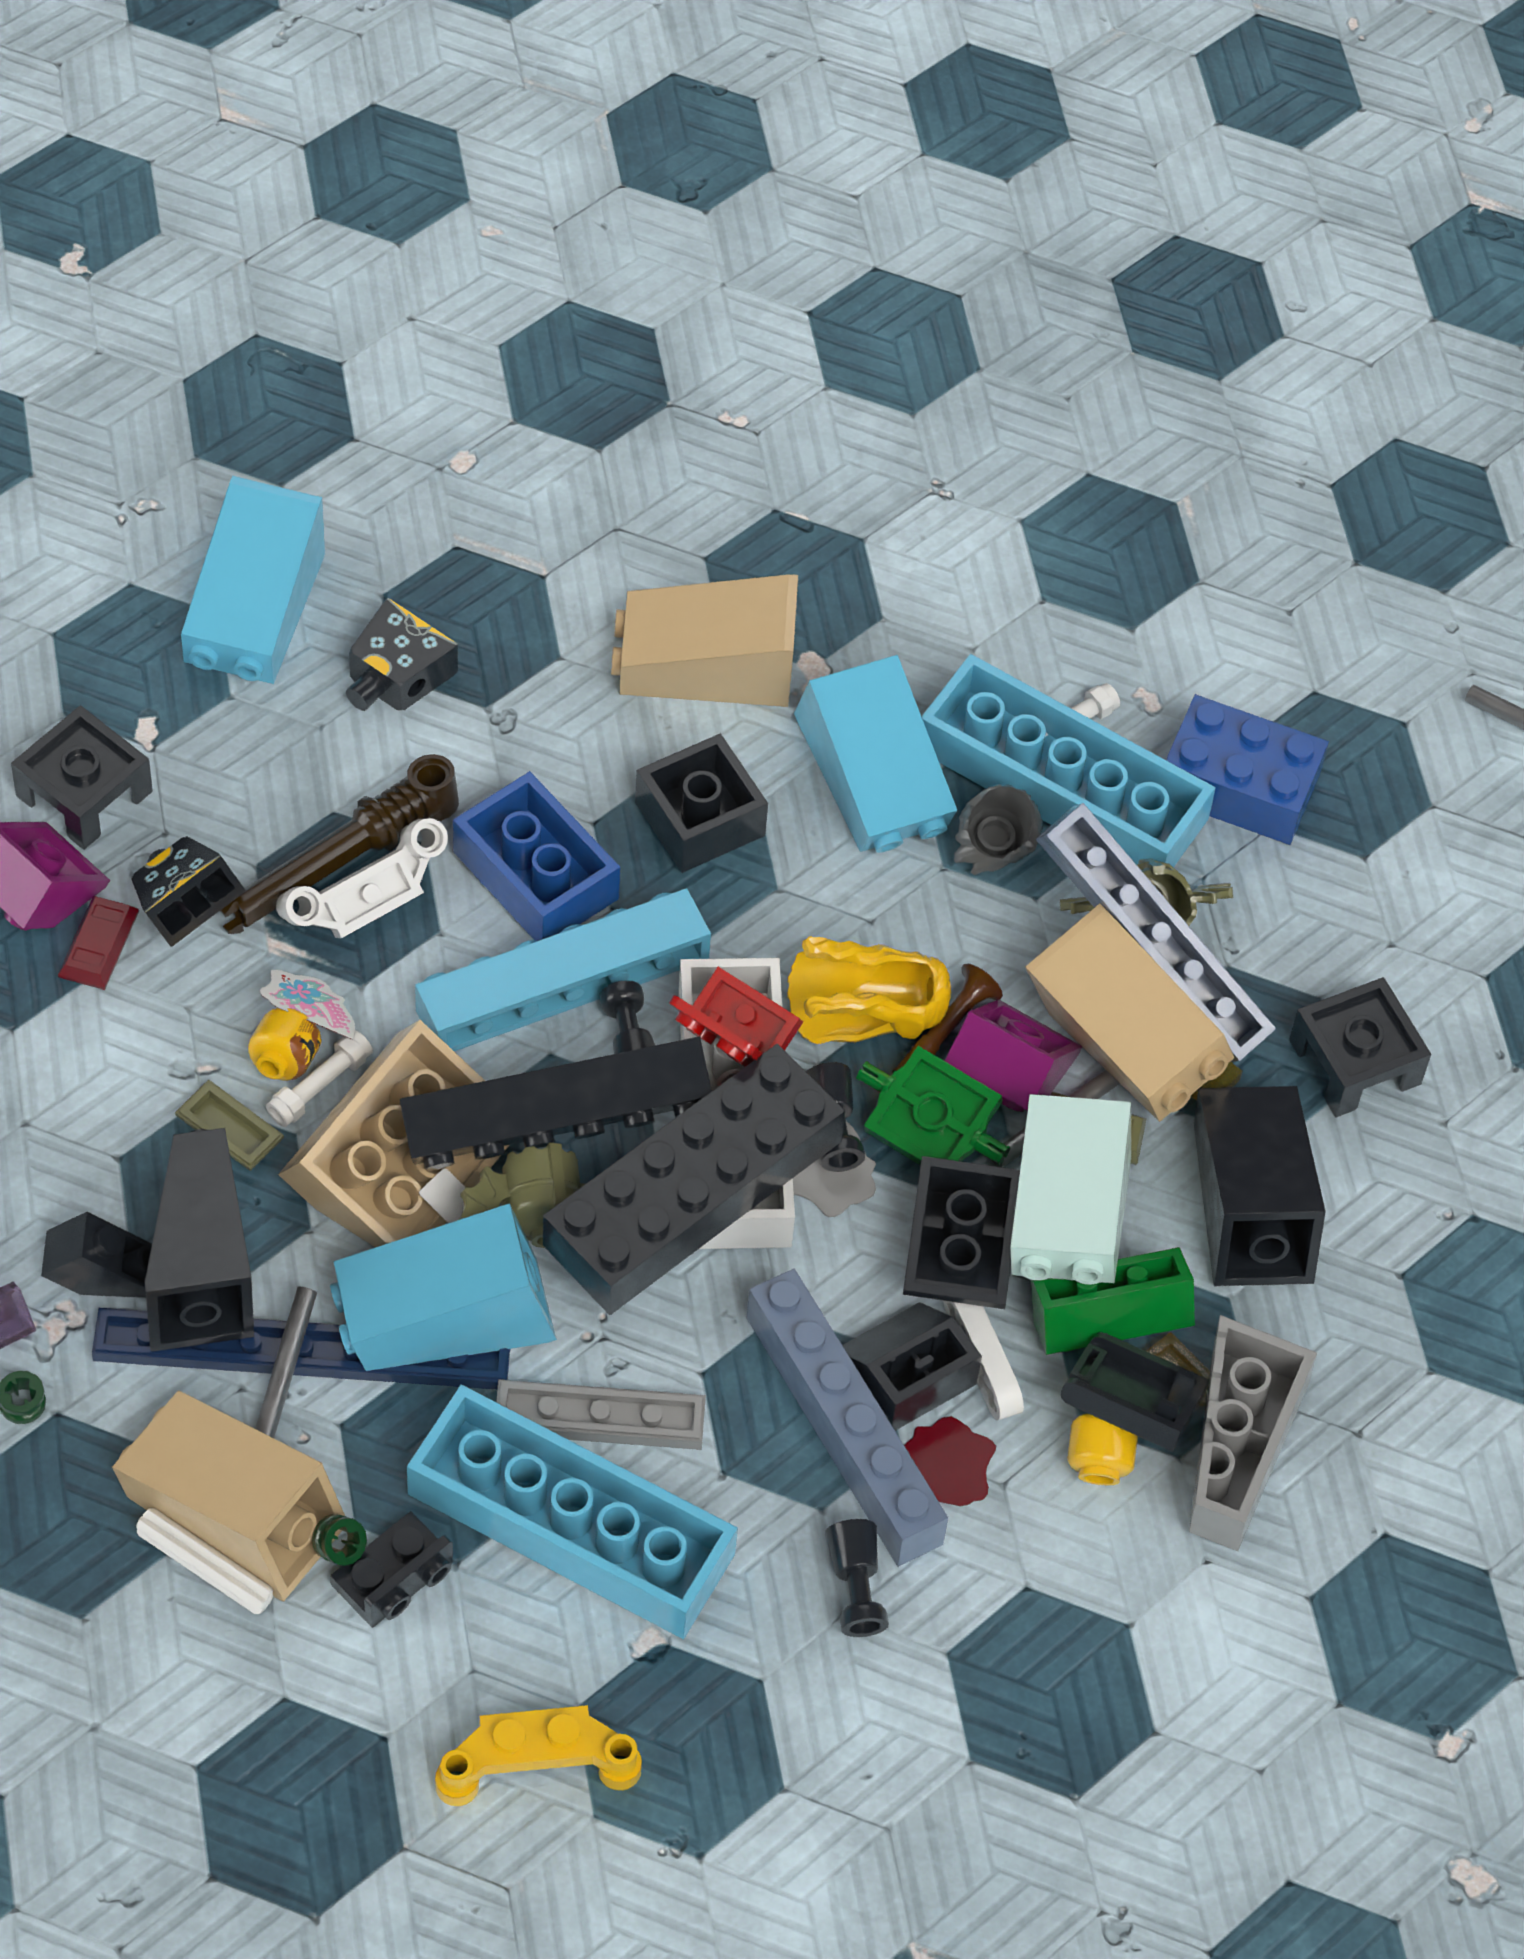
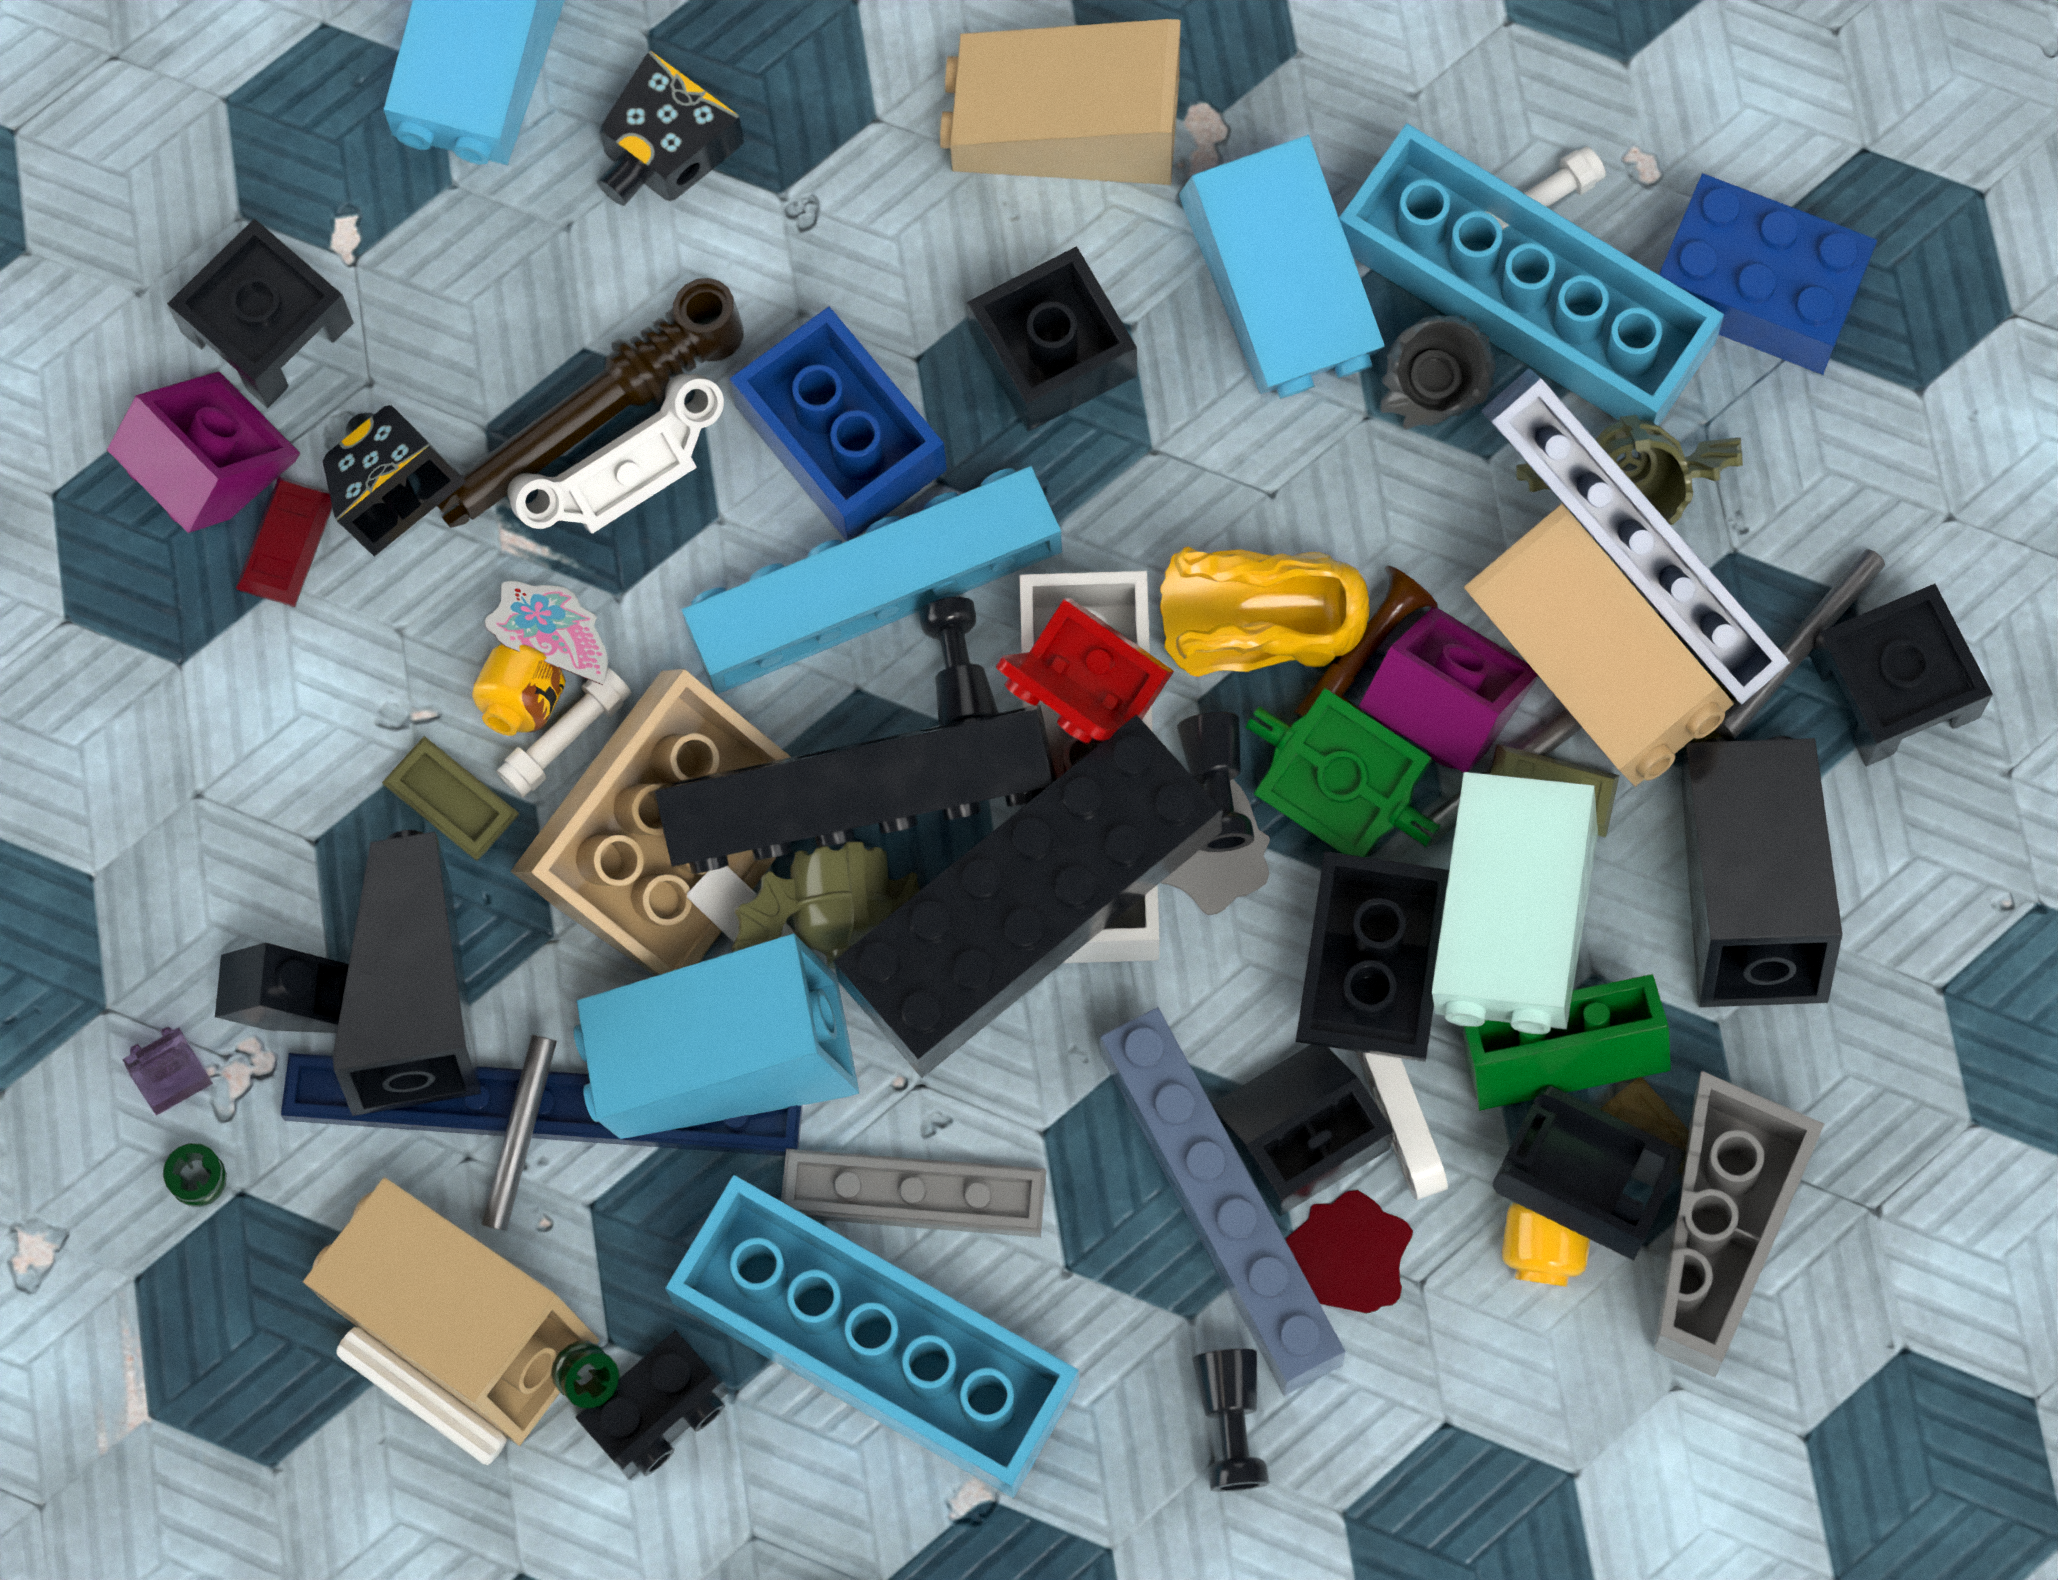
camera: 10 degrees right, 15 degrees up
none -> flat silver bar [1715,549,1885,741]

